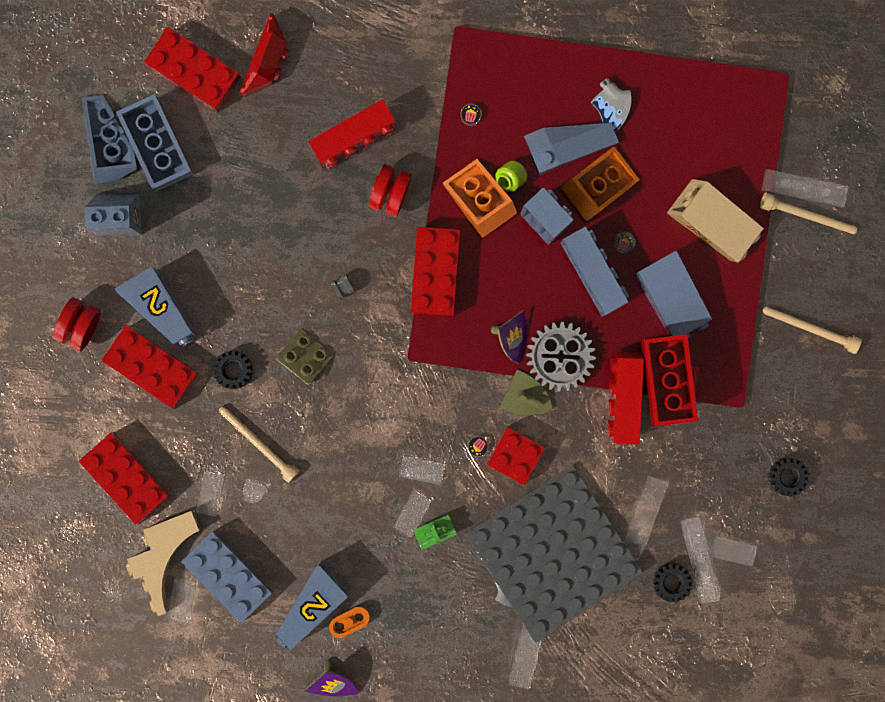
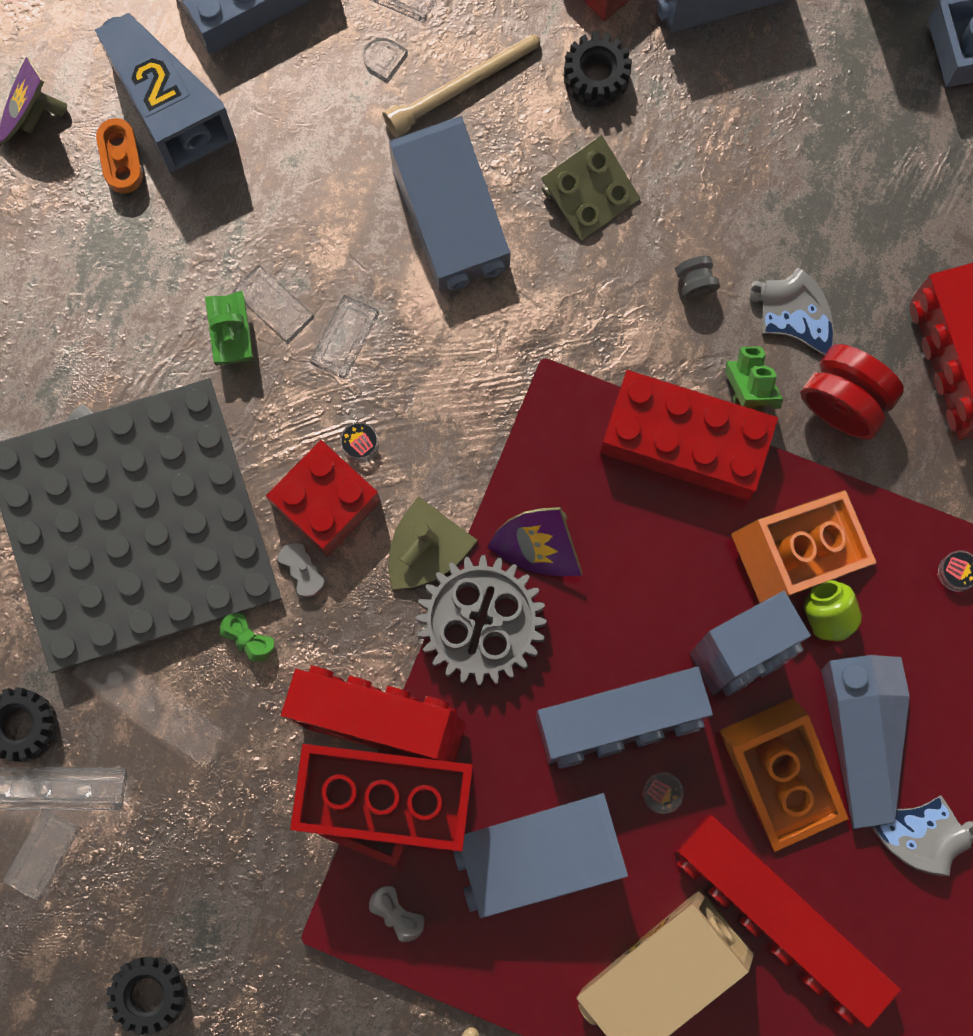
camera: 110 degrees right, 10 degrees down
none -> bright green piece [220,612,274,662]
none -> light grey piece [277,542,326,598]
none -> light grey piece [369,886,424,942]
none -> sand blue slope [389,116,510,291]
none -> red brick [674,815,901,1028]
none -> bright green hips [725,347,783,412]
none -> light grey arm [750,268,834,355]

